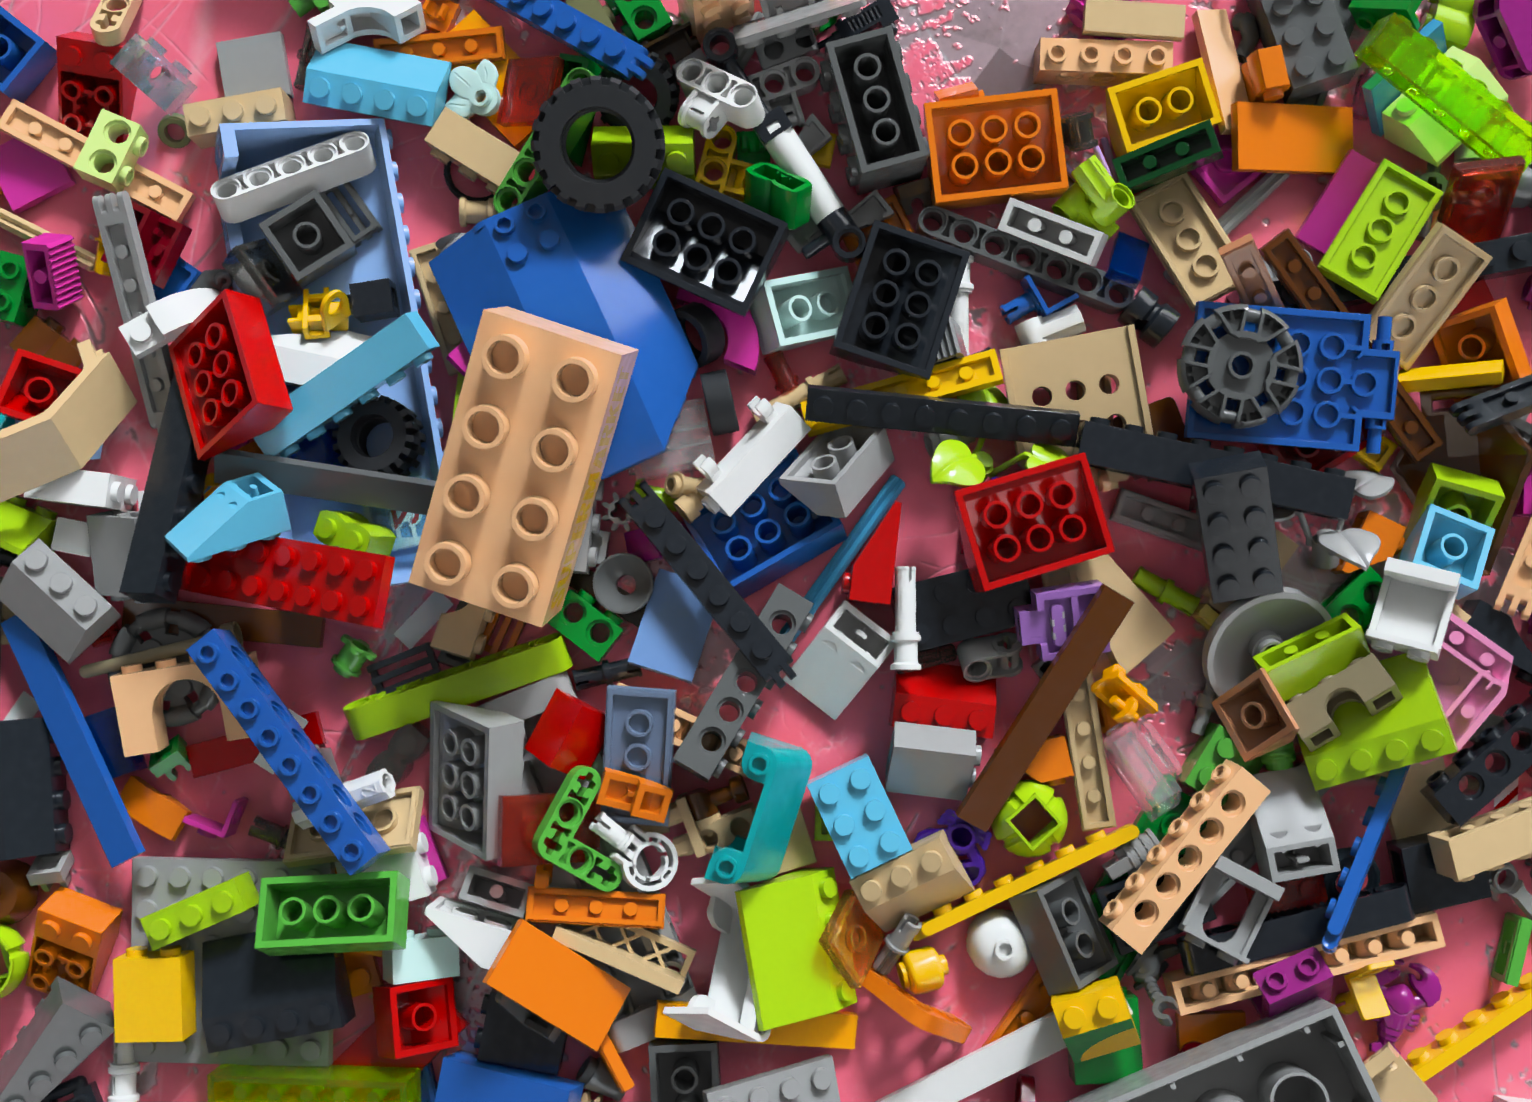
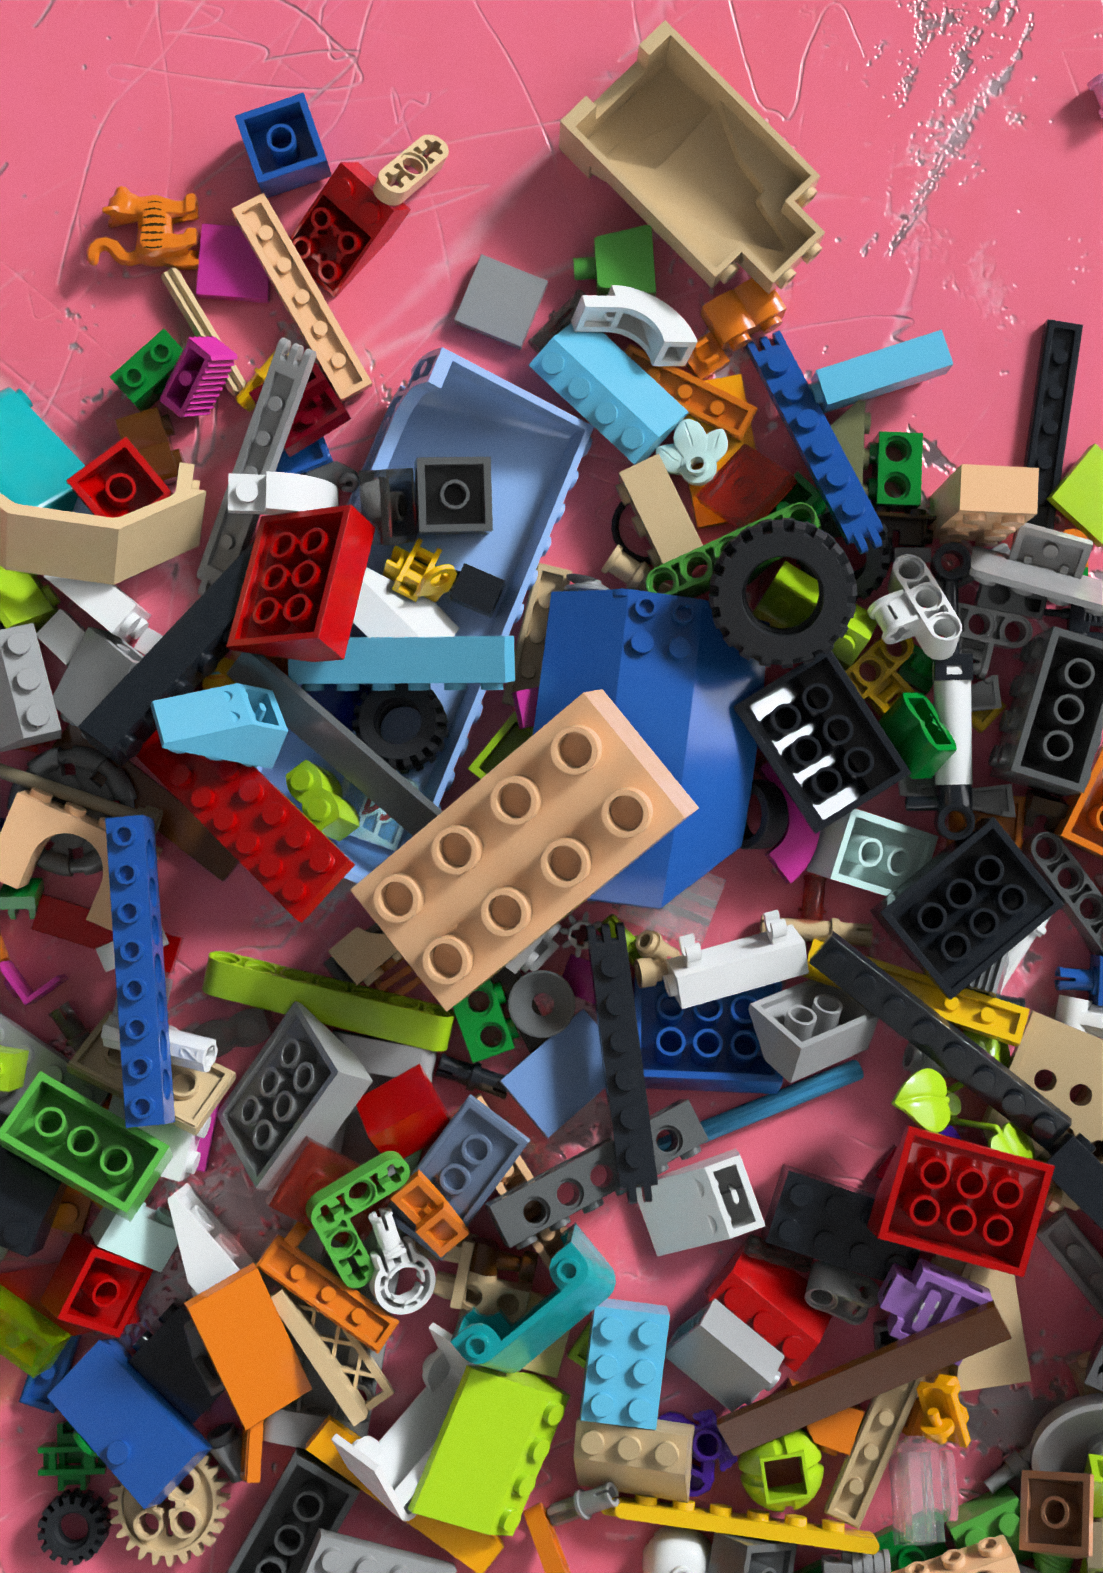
camera: 30 degrees right, 0 degrees up
yellowish green brick [73,109,149,193] -> none
clear light blue brick [109,33,197,116] -> none
olive piece [157,113,191,148] -> none
tan brick [182,87,296,149] -> none
white beam [210,131,377,224] -> none
dark grey tile [319,182,383,248] -> none
bright green brick [331,634,377,678] -> none
black tile [366,642,442,694] -> none
white sticker [394,591,454,649] -> none
light grey brick [458,865,534,920] -> none
black tyre [700,369,739,436] -> none
clear orange tile [818,889,885,989] -> none
red slope [841,502,902,606] -> none
white pin [890,566,921,670] -> none
yellow head [896,946,949,995] -> none
lime pin [1131,566,1201,617] -> none
light yellow tile [1191,604,1219,631] -> none

